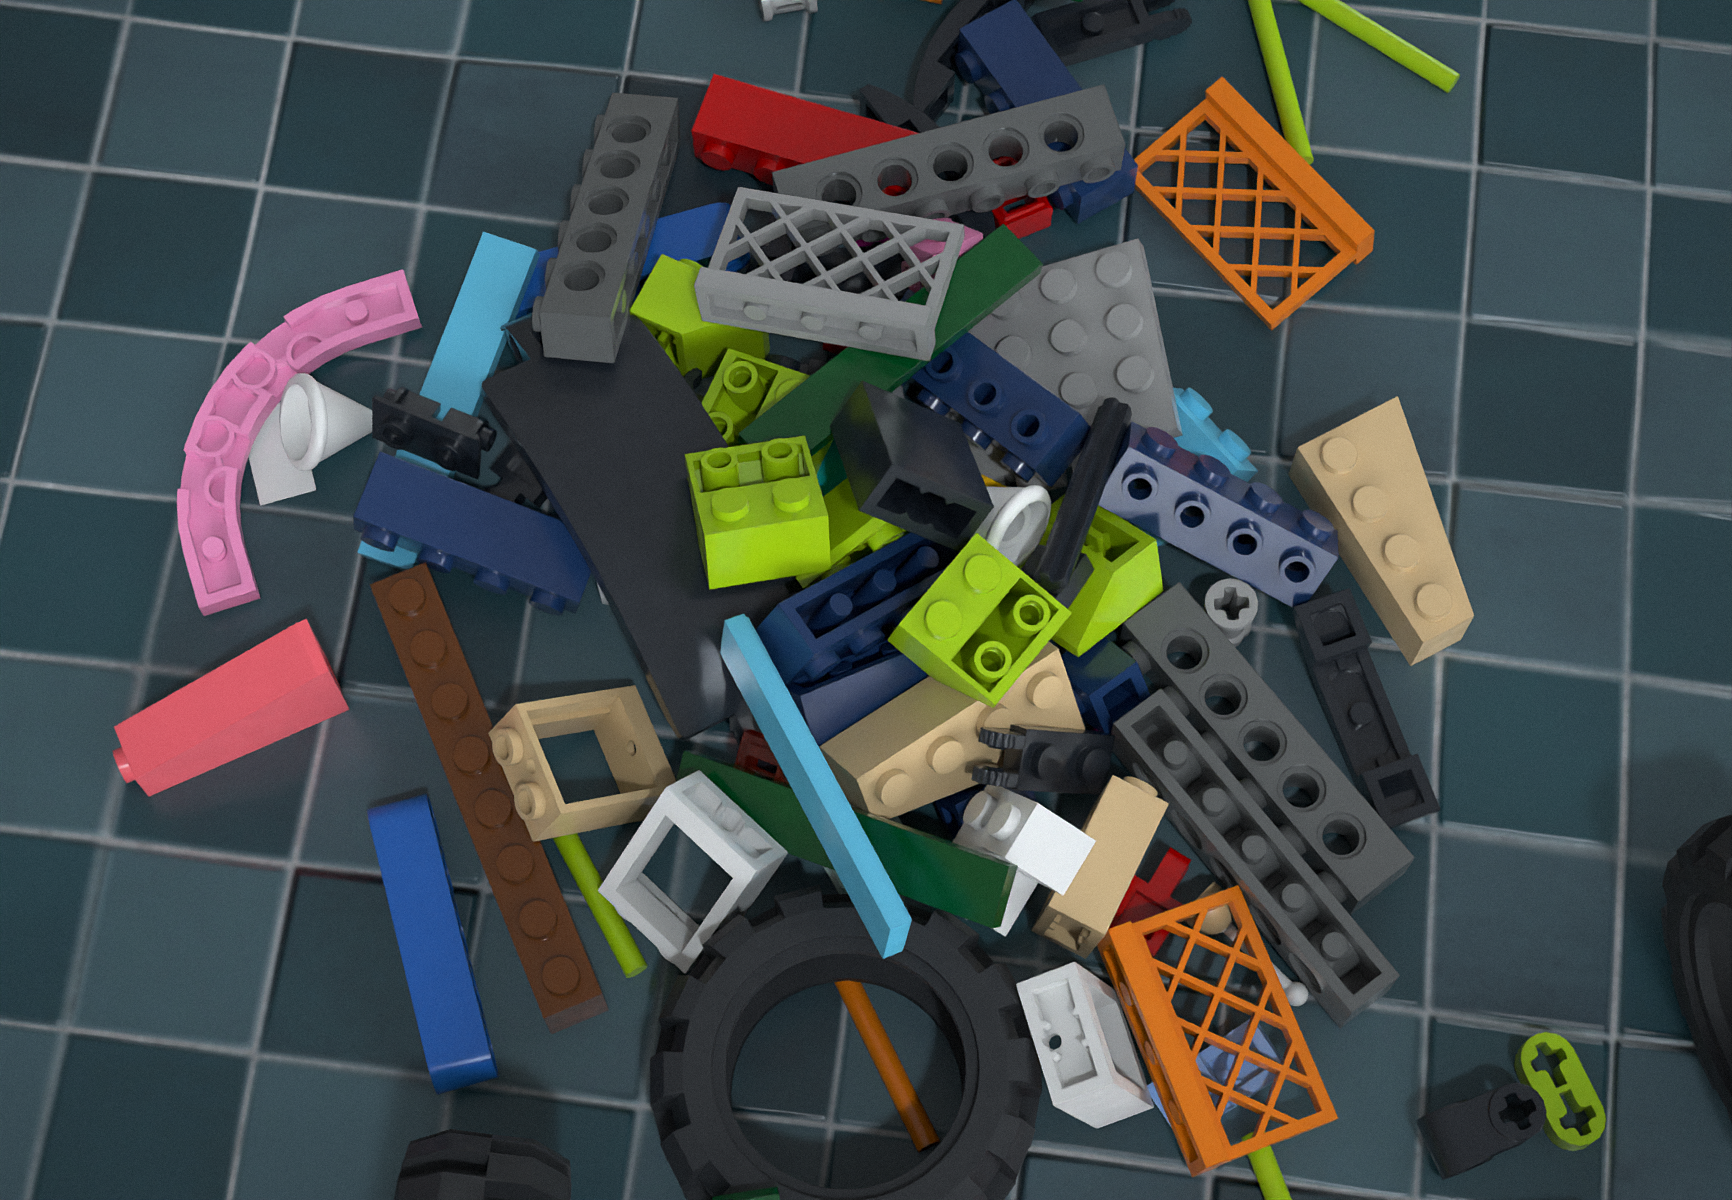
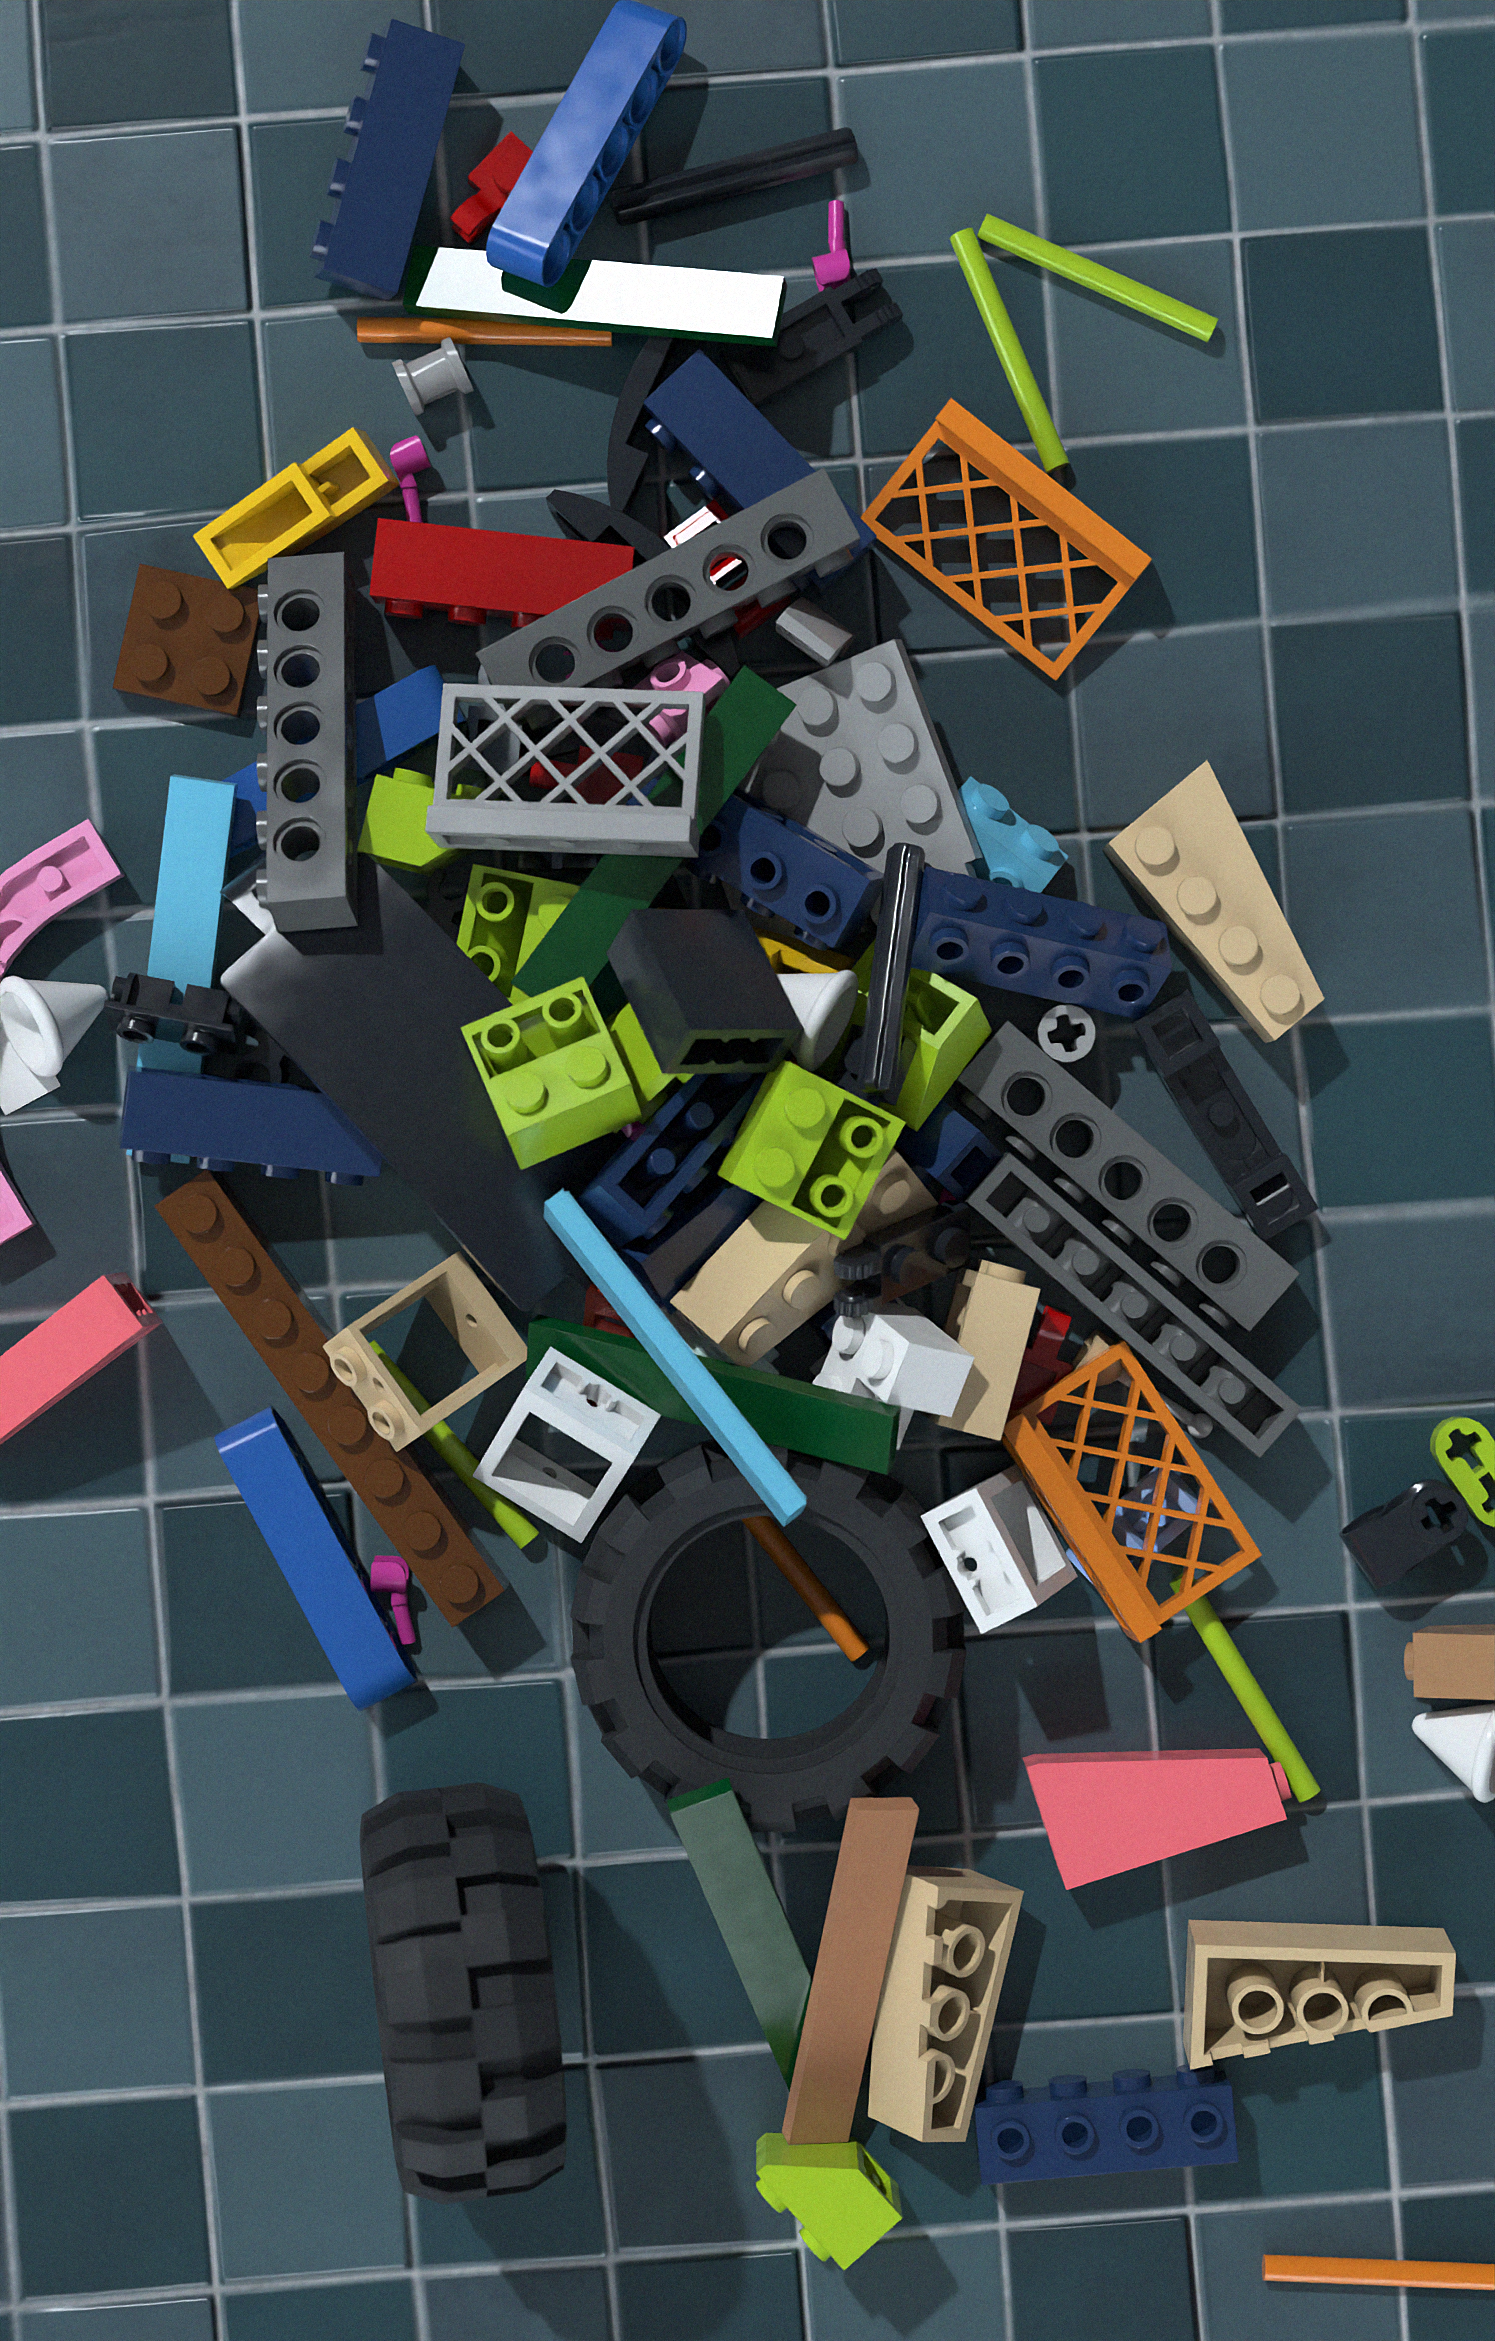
camera: 10 degrees left, 20 degrees up
none -> reddish brown plate [112,564,261,718]
none -> yellow slope [193,427,400,590]
none -> dark pink hand [371,1555,416,1644]
none -> dark pink hand [390,436,431,523]
none -> light grey slope [776,596,857,668]

